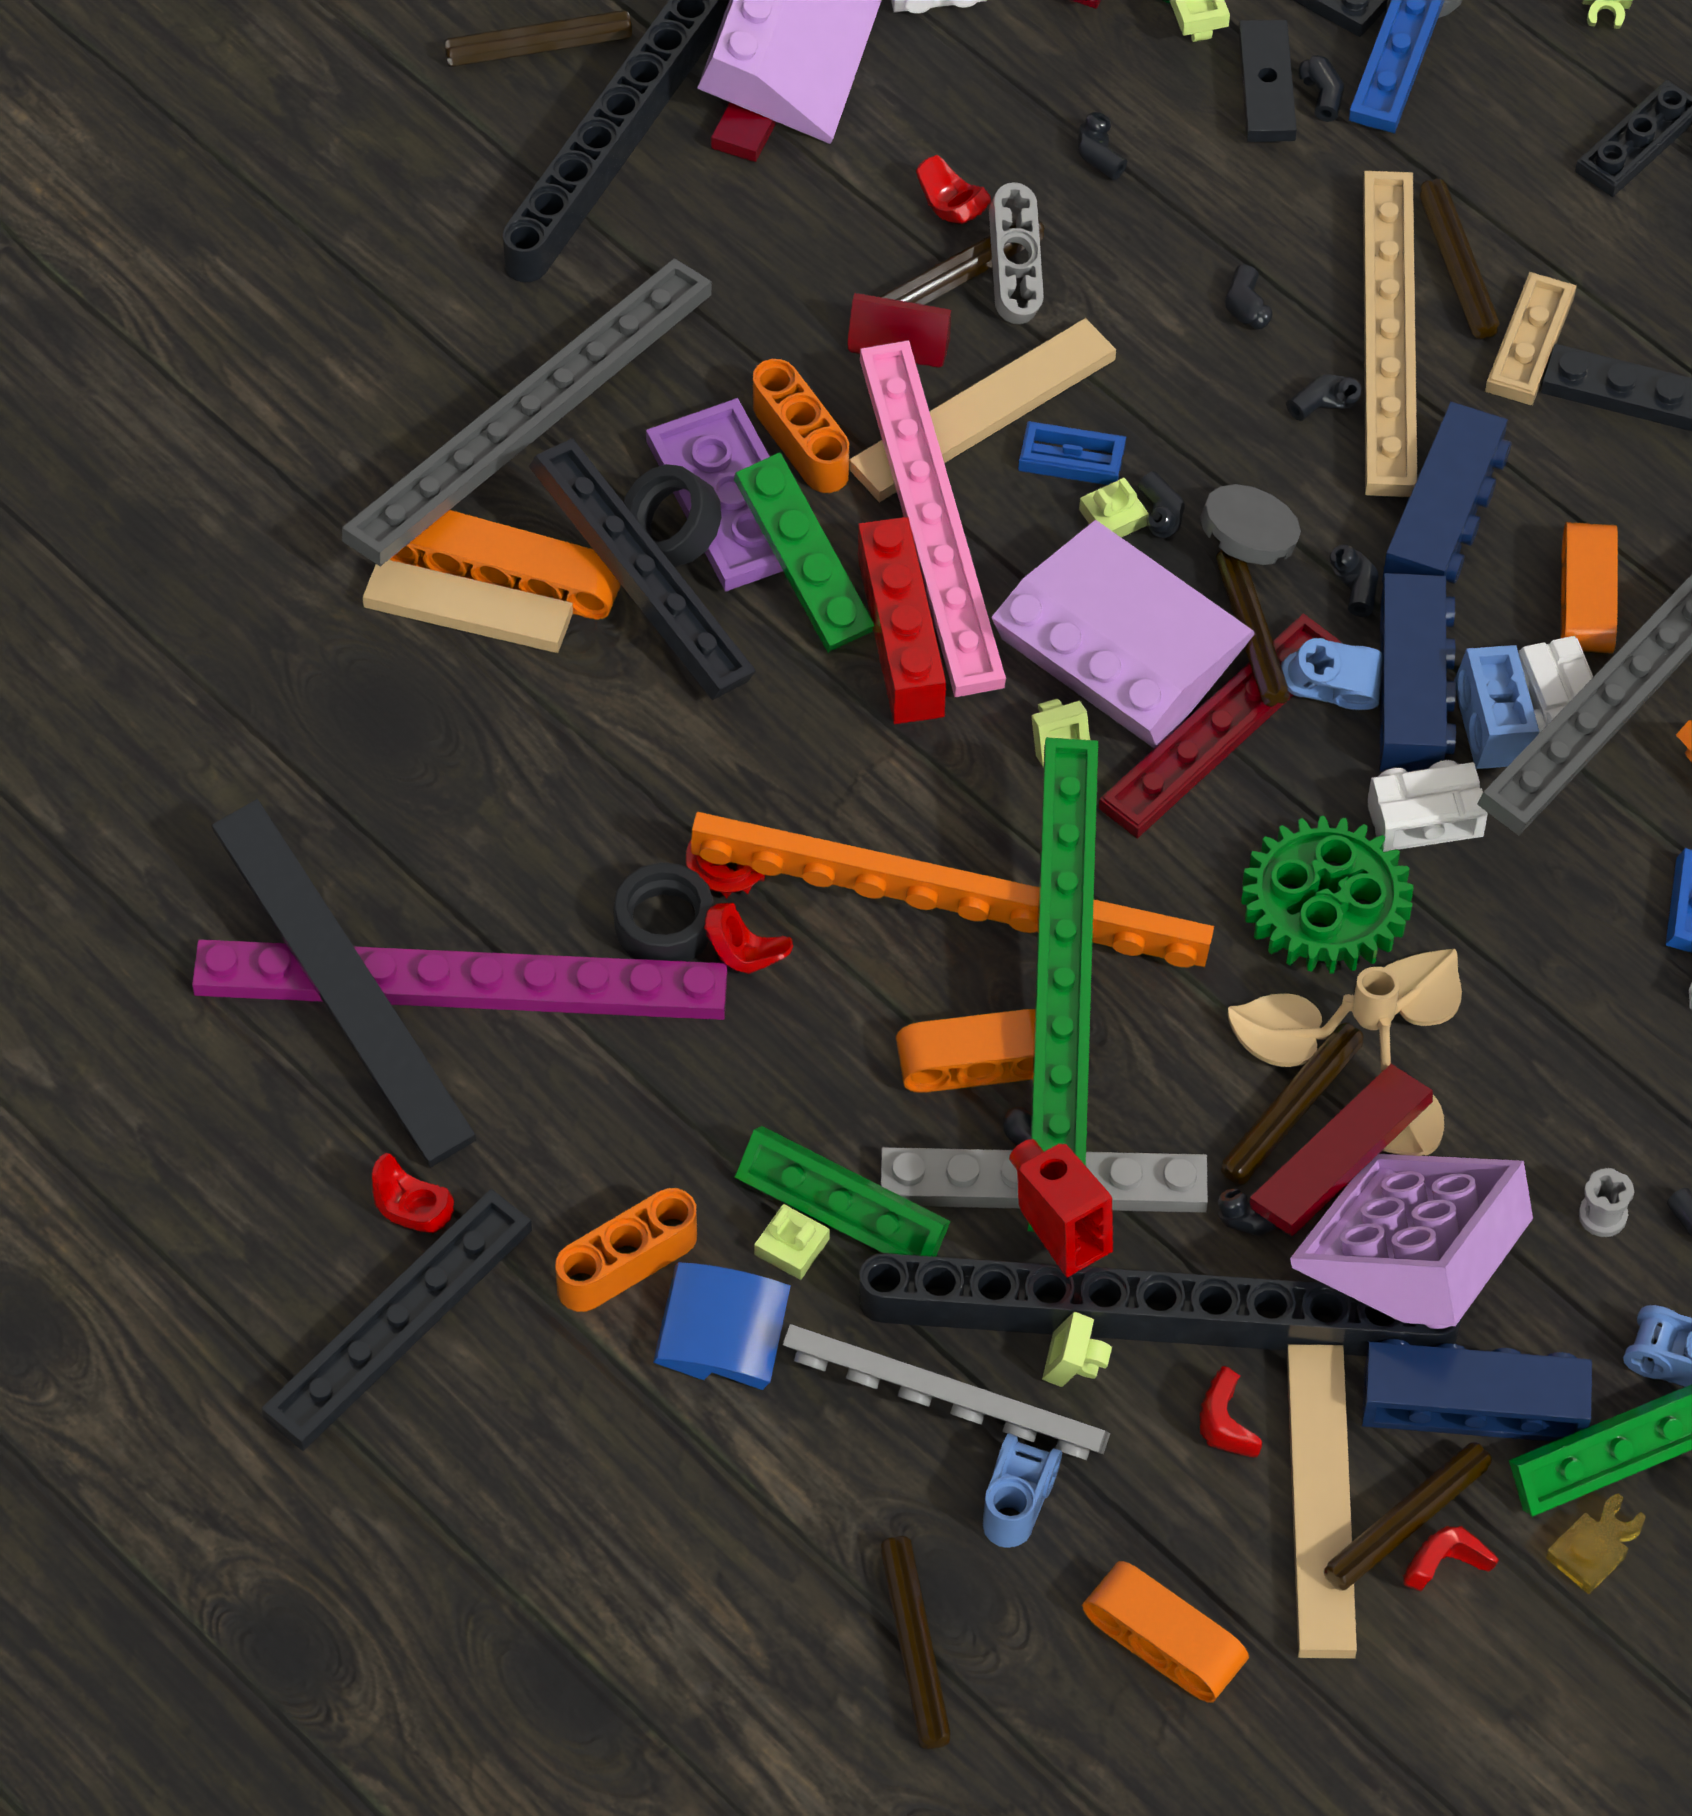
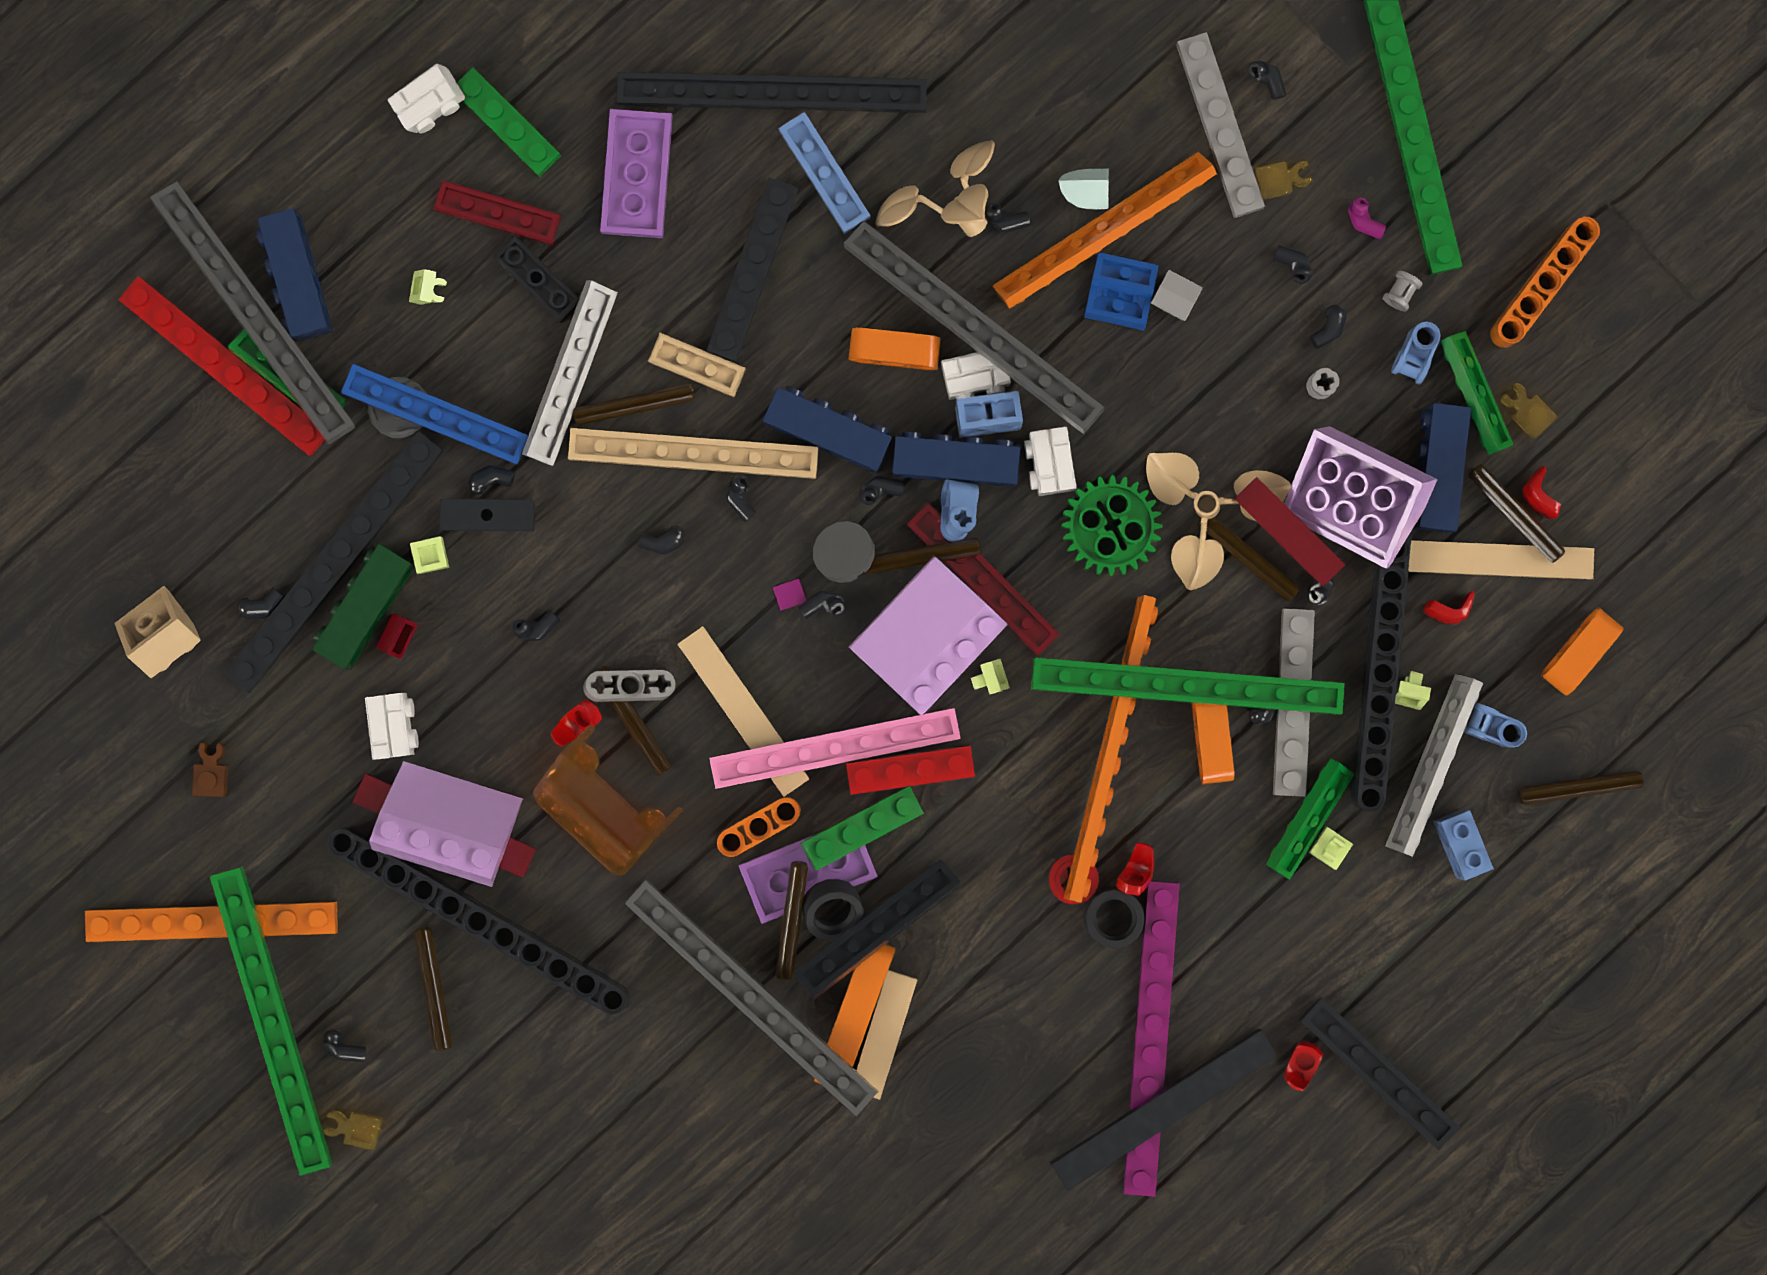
camera: 85 degrees left, 30 degrees up
orange beam [556,1188,697,1312] -> none
blue slope [653,1262,791,1390] -> none
dark red slope [847,293,951,368] -> none
red torso [1009,1139,1113,1277] -> none
blue tile [1019,421,1126,485] -> none
yellowish green tile [1079,478,1149,538] -> none
none -> plate [522,280,618,466]
none -> clear orange windscreen [533,724,683,876]
none -> magenta sticker [773,579,806,611]
none -> dark brown axle [775,861,808,980]
none -> medium blue brick [1433,809,1494,881]

